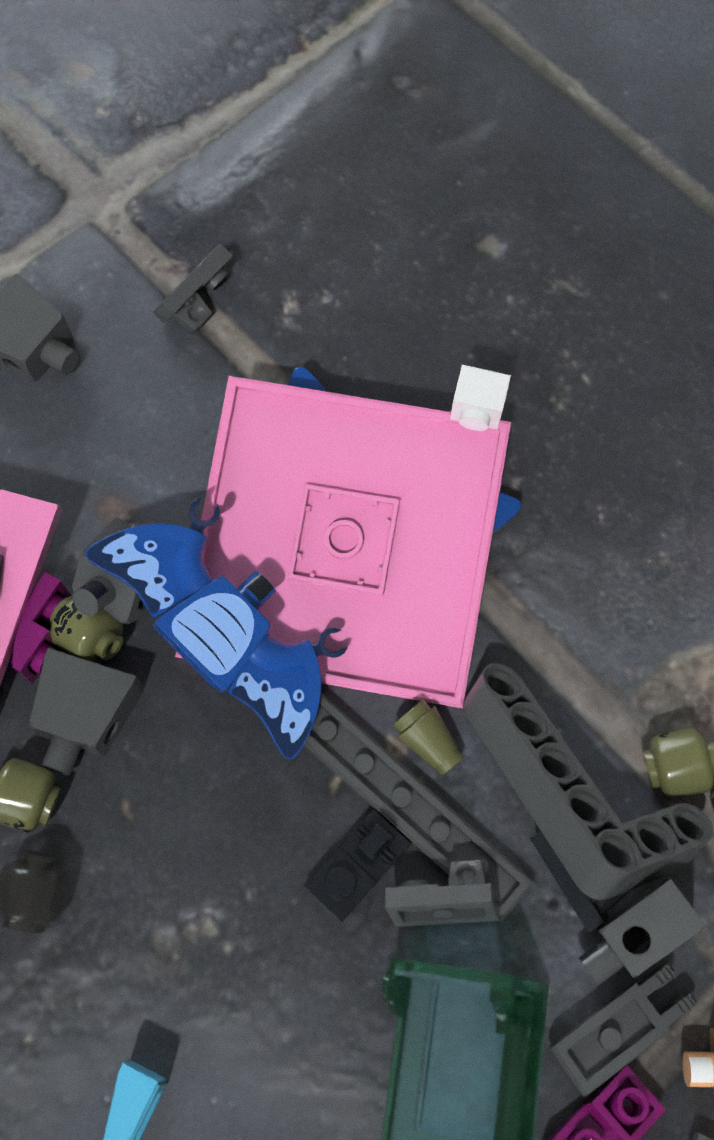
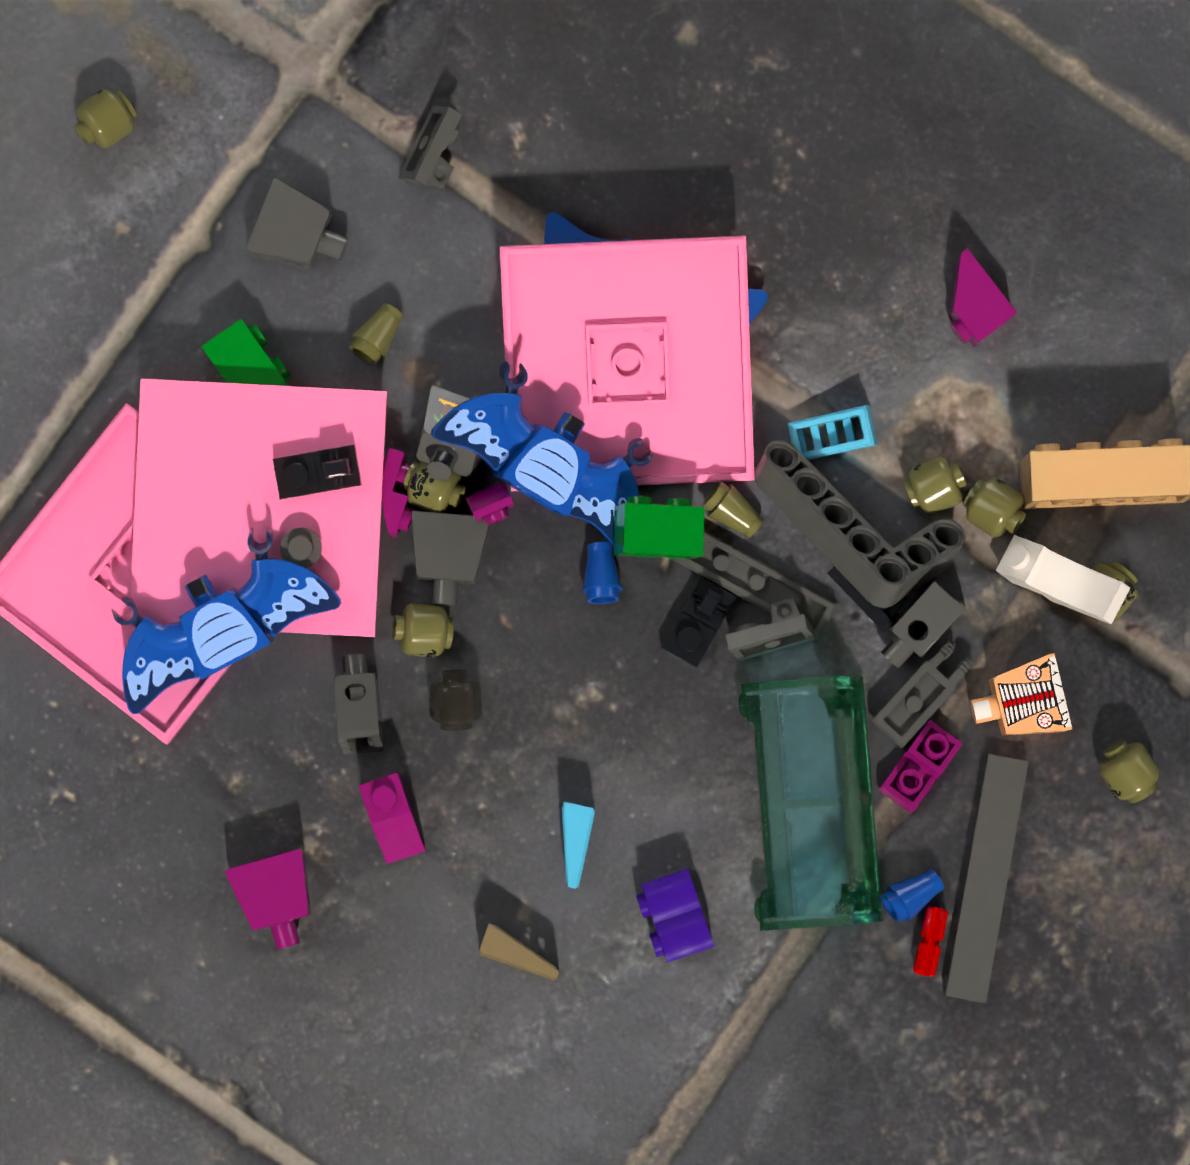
camera: 20 degrees left, 15 degrees up
white slope [450,365,511,431] -> none
none -> olive cone [349,303,403,365]
none -> magenta slope [465,481,514,526]
none -> blue cone [582,542,623,604]
none -> green brick [613,496,705,559]
none -> medium azure slope [787,405,879,460]

